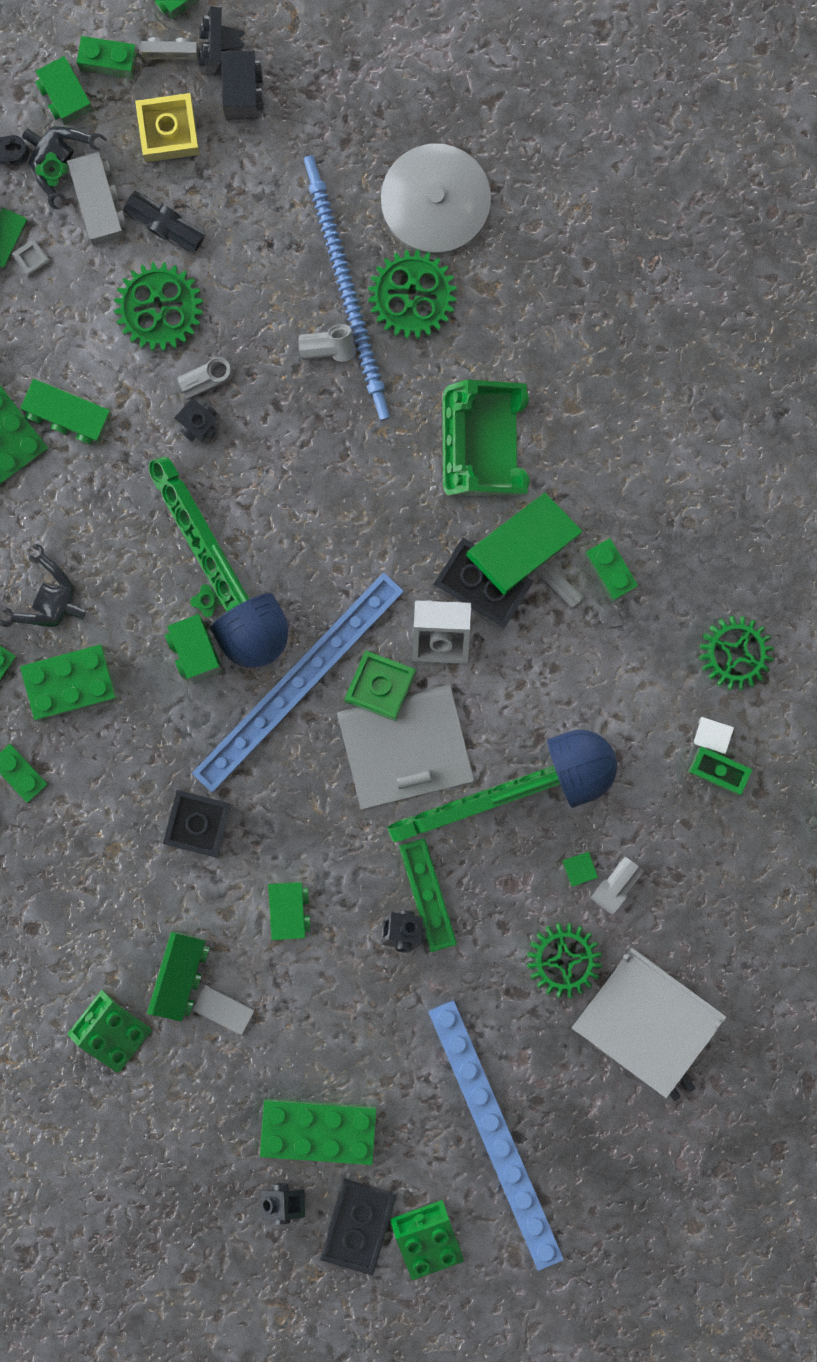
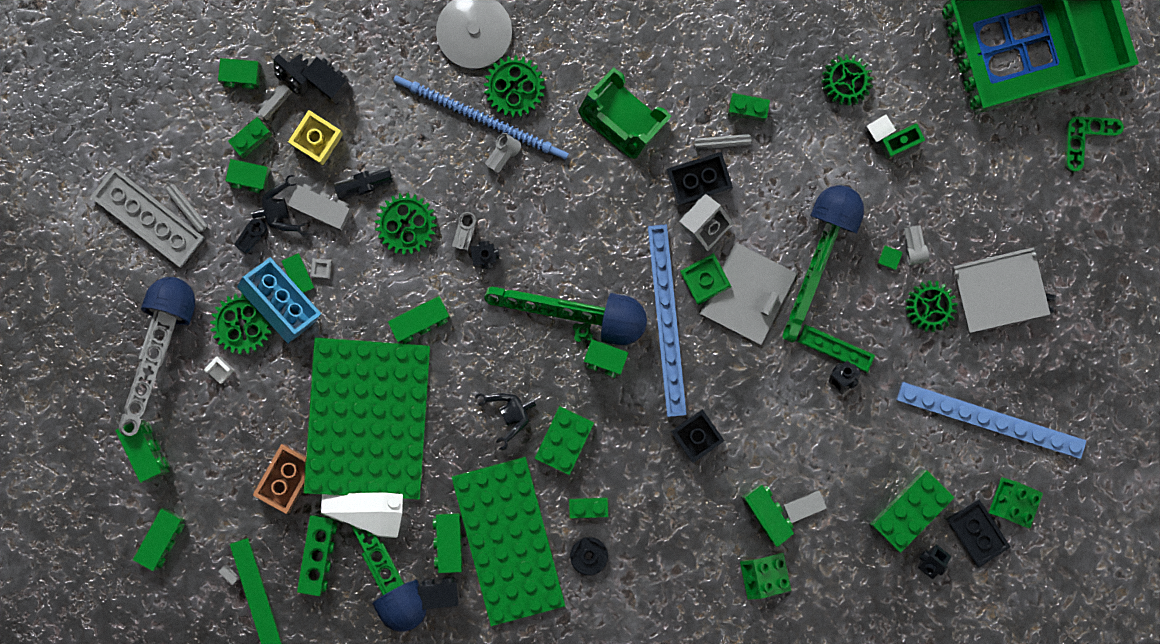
camera: 50 degrees left, 0 degrees up
green plate [35,153,69,186] -> none
green brick [268,882,311,940] -> none
green tile [466,492,583,595] -> none

